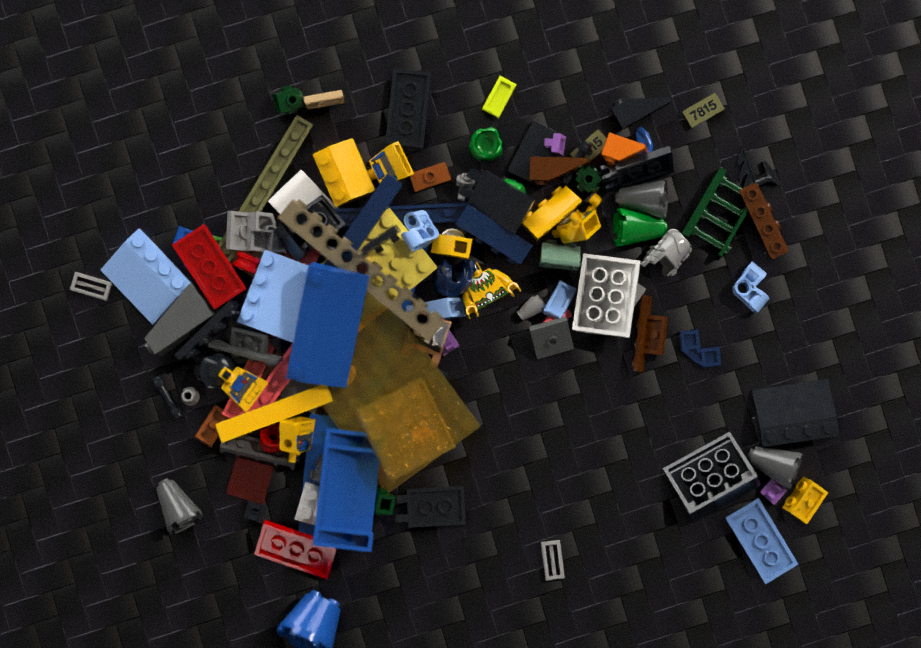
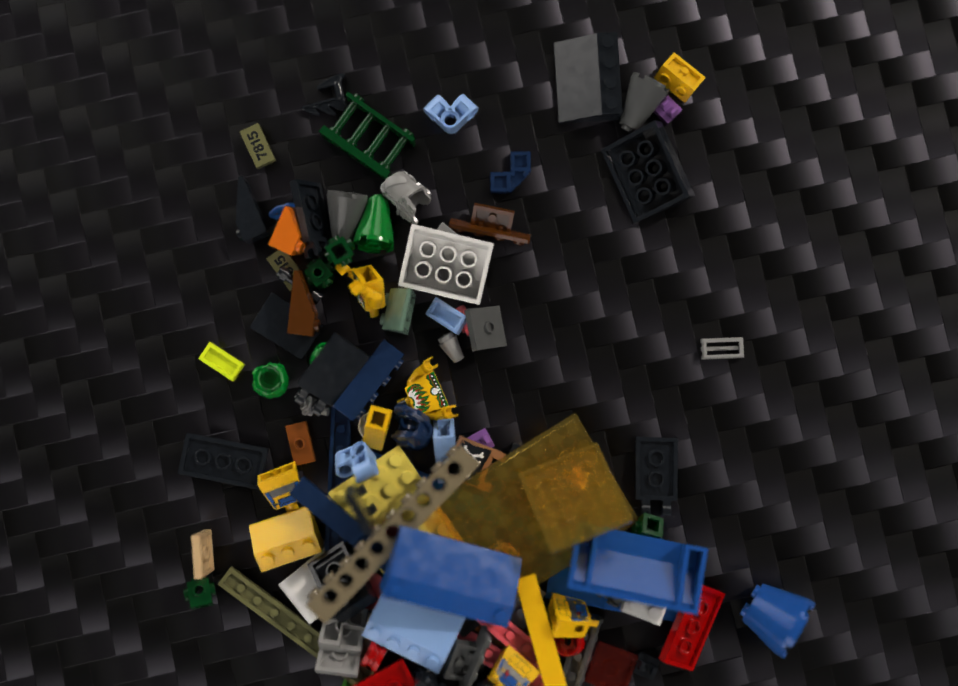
camera: 80 degrees left, 0 degrees up
yellow slope [522,186,582,242] -> none
medium lavender tile [544,133,566,156] -> none
medium blue plate [725,498,798,584] -> none
reddish brown bracket [739,183,789,259] -> none
none -> dark green brick [324,235,356,267]

